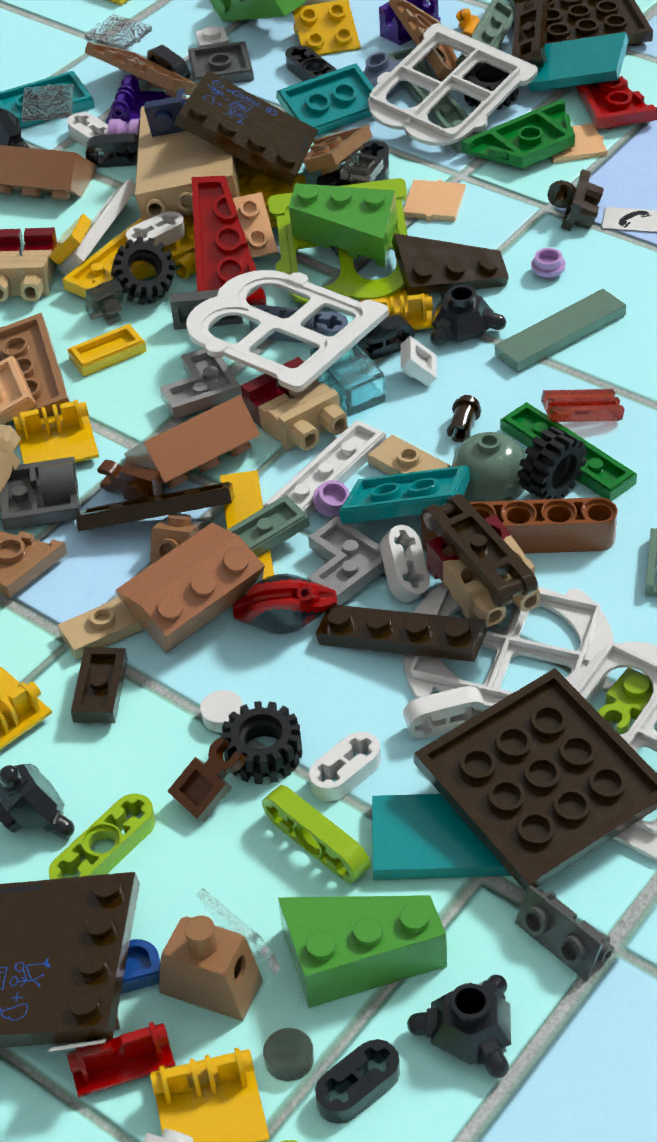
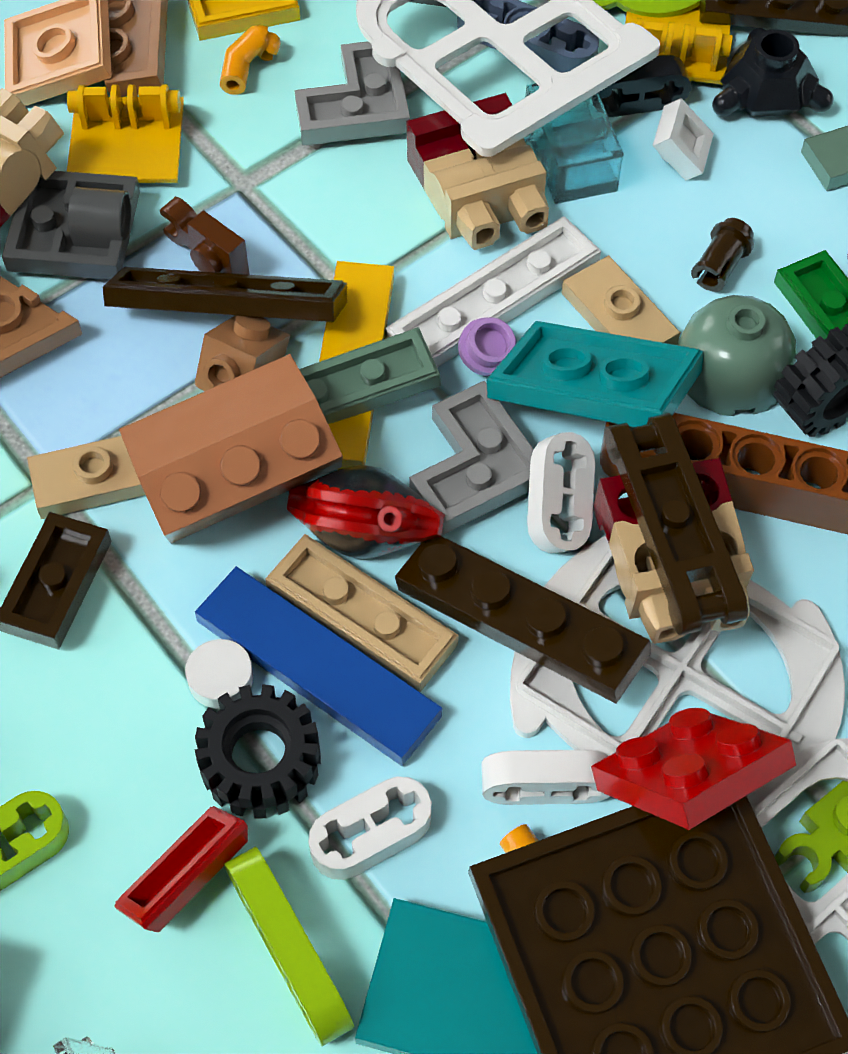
camera: 10 degrees right, 15 degrees up
nougat slope [124,395,260,489] -> none
reddish brown plate [167,737,246,822] -> none
none -> red tile [114,806,248,933]
none -> blue tile [195,566,442,766]
none -> light orange arm [220,25,281,95]
none -> tan tile [265,534,459,692]
none -> red plate [591,708,796,830]

